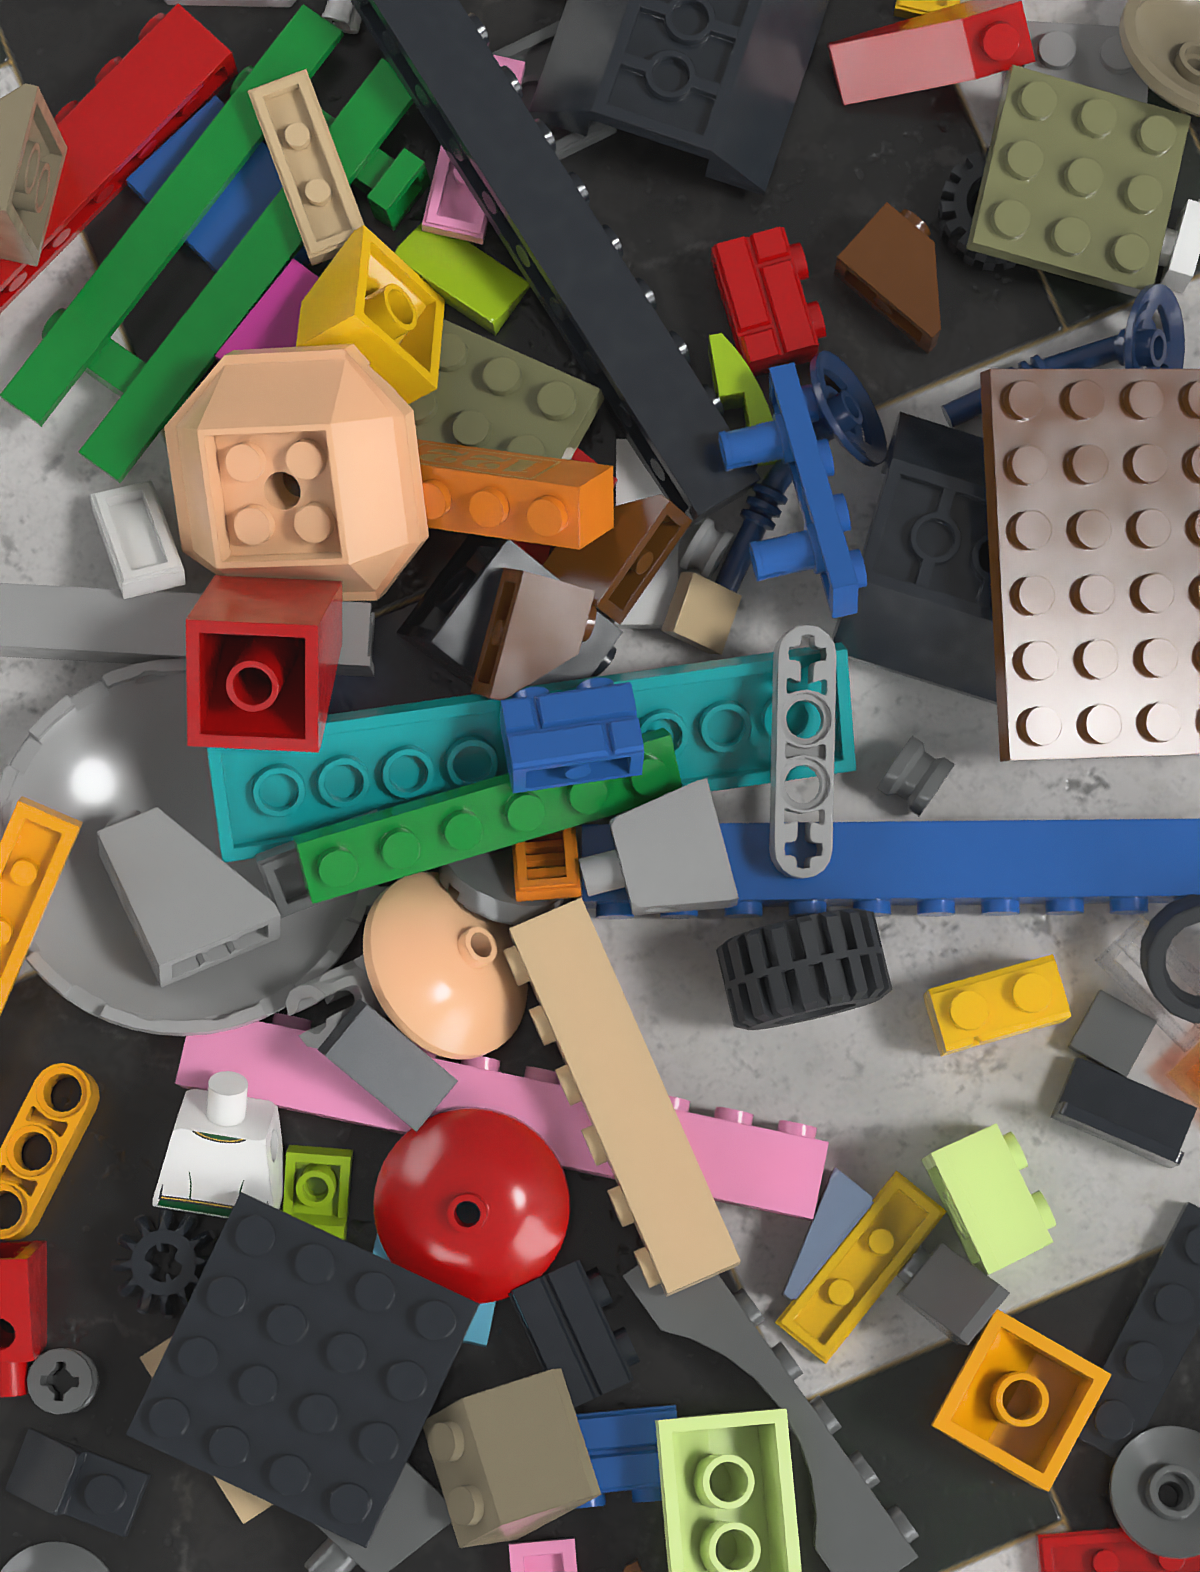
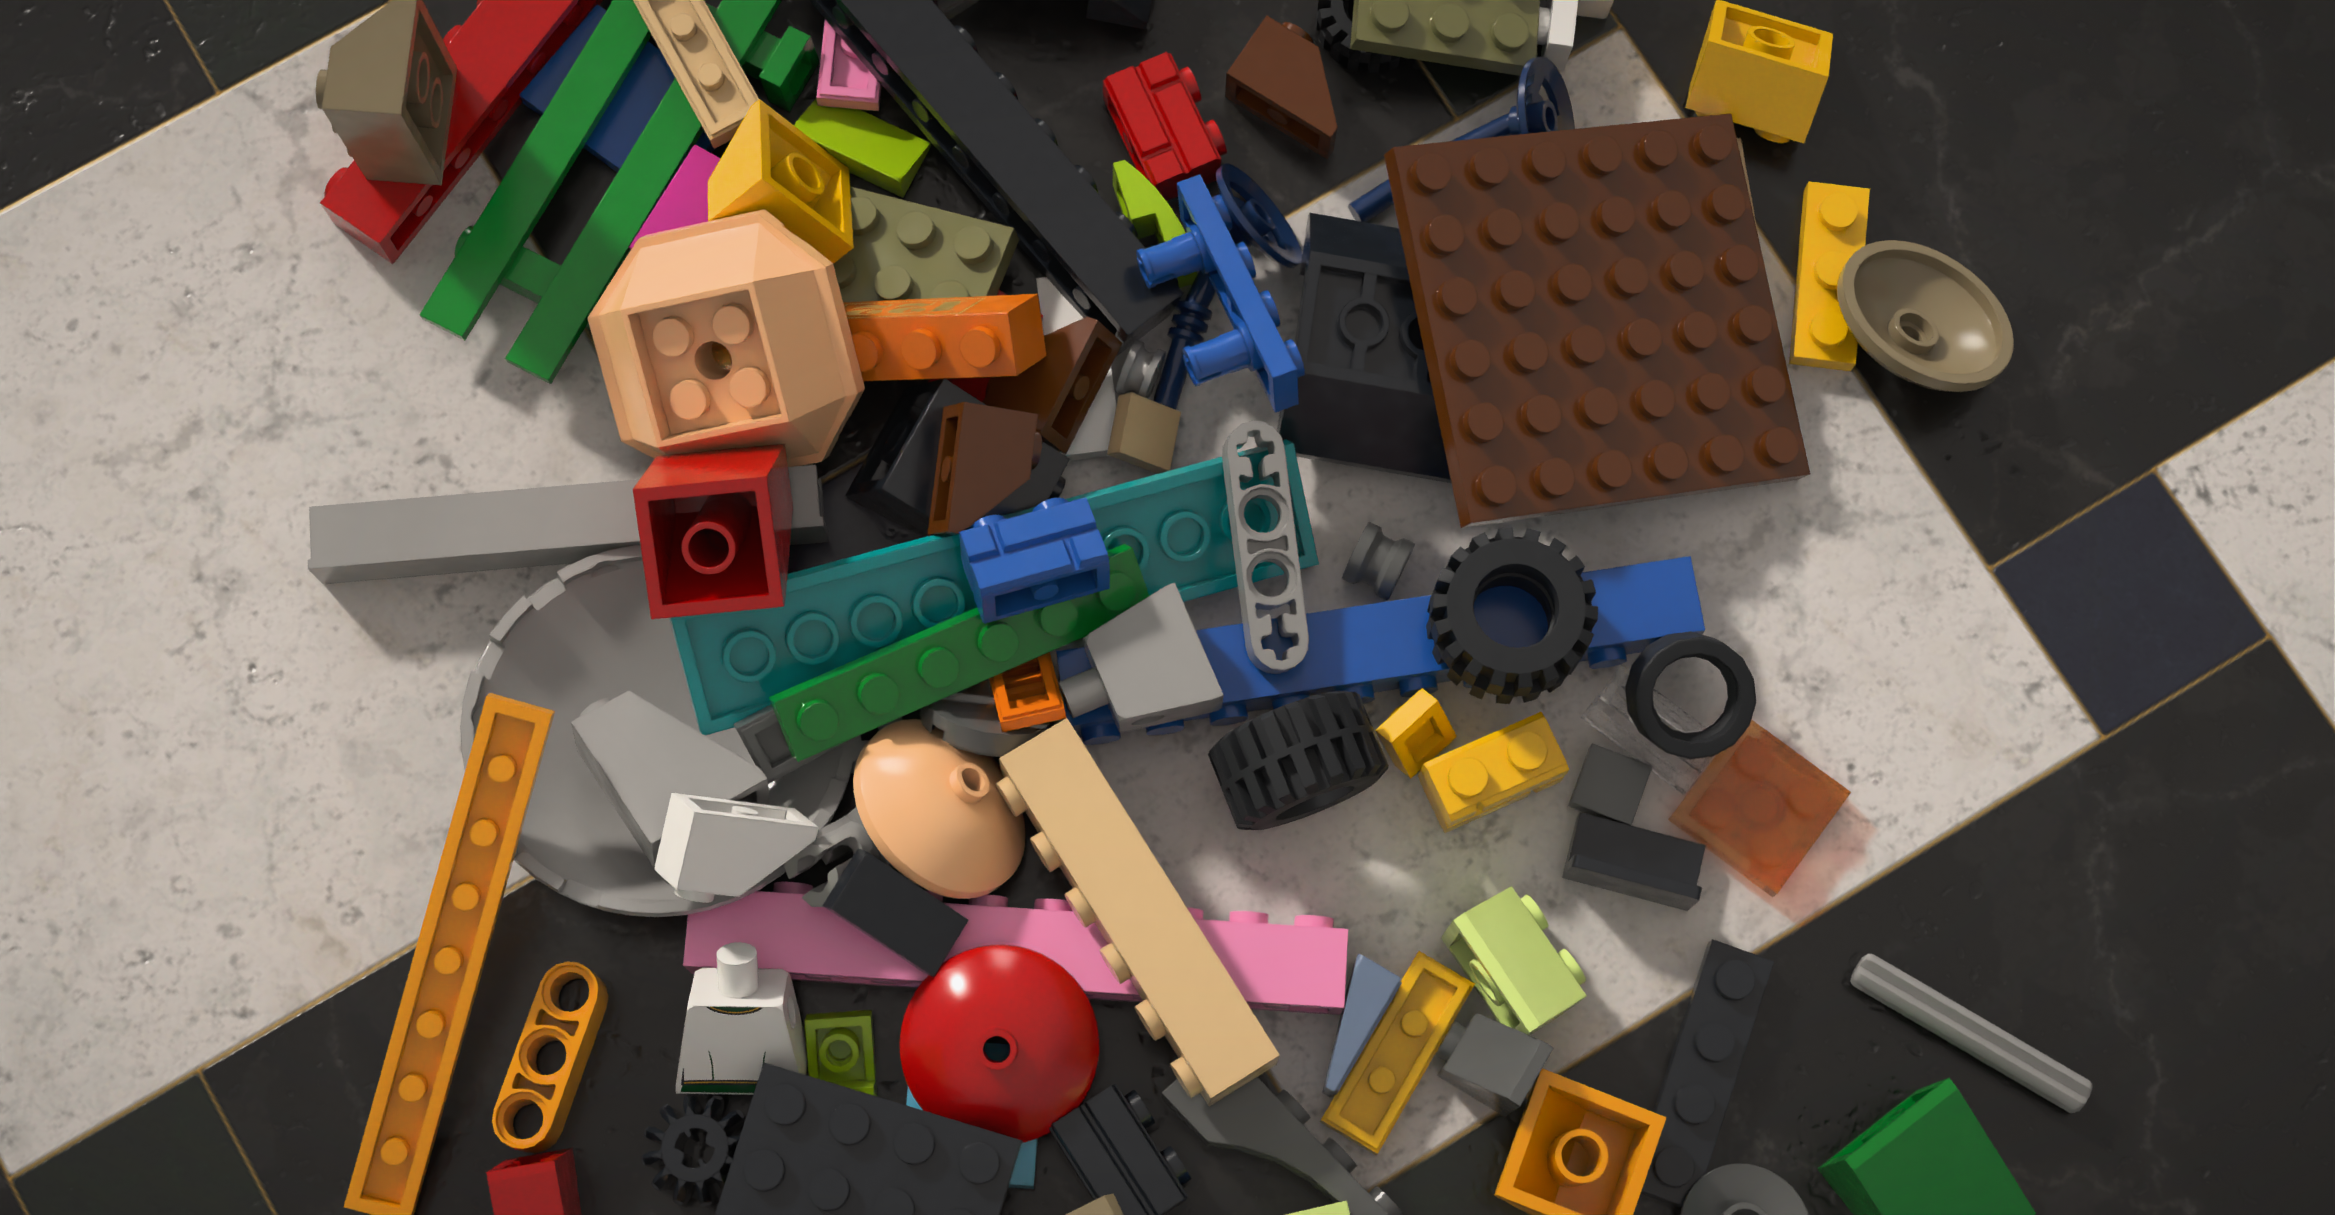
camera: 15 degrees left, 5 degrees down
white tile [90,480,186,599] -> none
none -> white slope [654,793,819,903]
none -> yellow plate [1375,688,1457,779]
none -> black tyre [1426,527,1598,704]

